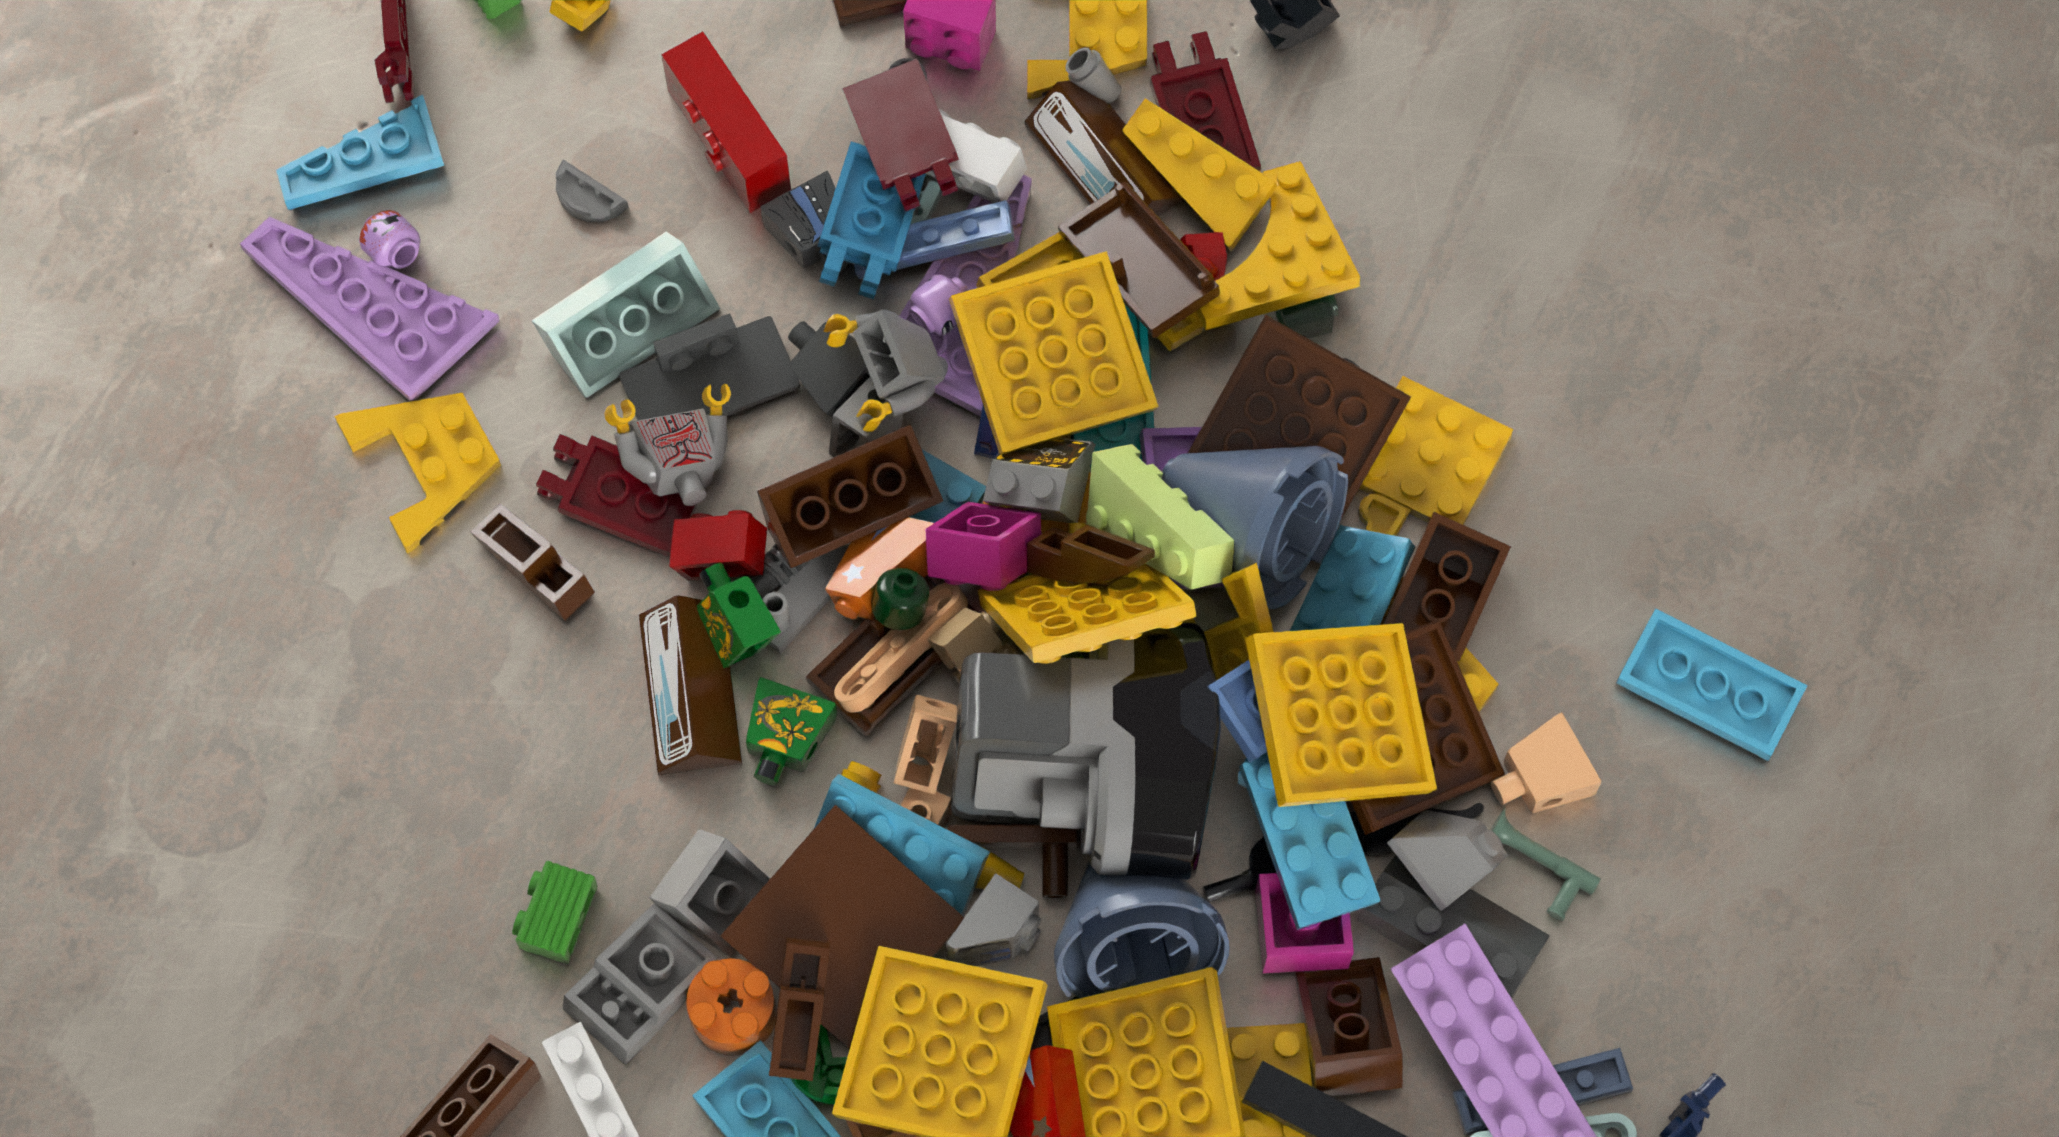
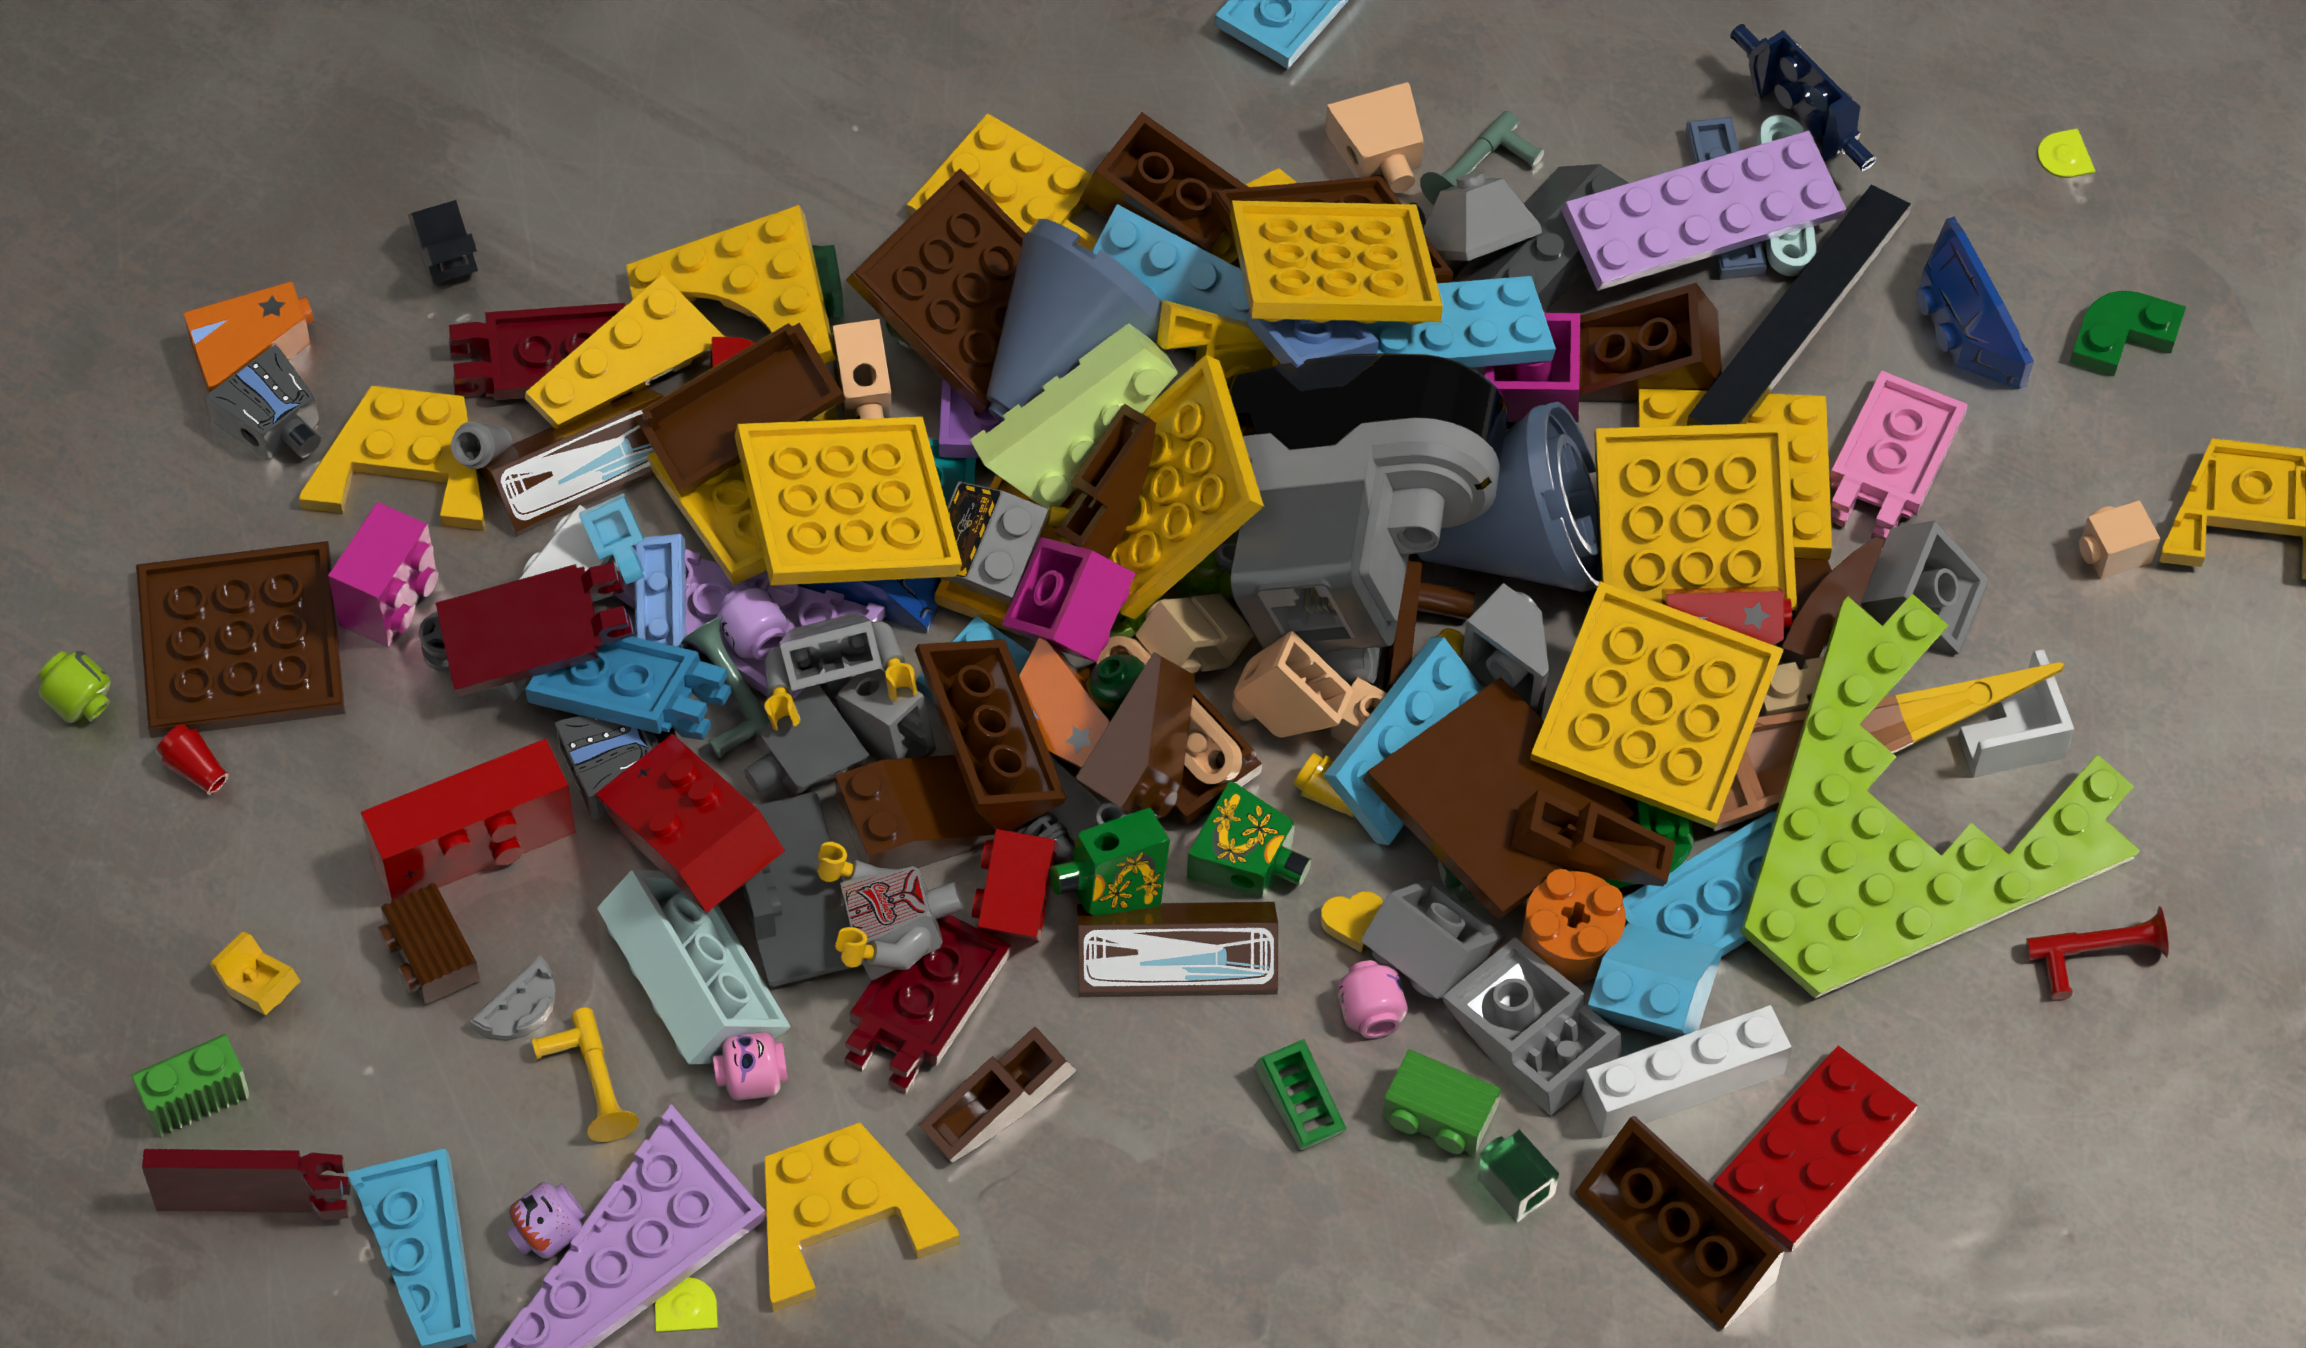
camera: 85 degrees left, 10 degrees down
none -> reddish brown brick [377,883,480,1005]
none -> yellow piece [531,1007,639,1142]
none -> medium azure plate [579,493,644,585]
none -> red brick [595,734,785,913]
none -> neon yellow piece [655,1277,718,1333]
none -> sand green piece [680,616,770,759]
none -> bright pink head [713,1032,788,1101]
none -> light nougat torso [833,319,891,420]
none -> reddish brown slope [835,755,996,869]
none -> reddish brown slope [1076,652,1195,820]
none -> green slope [1254,1039,1347,1151]
none -> yellow tile [1321,891,1383,953]
none -> bright pink head [1337,960,1408,1039]
none -> clear green brick [1477,1129,1559,1223]
none -> medium azure slope [1588,924,1723,1039]

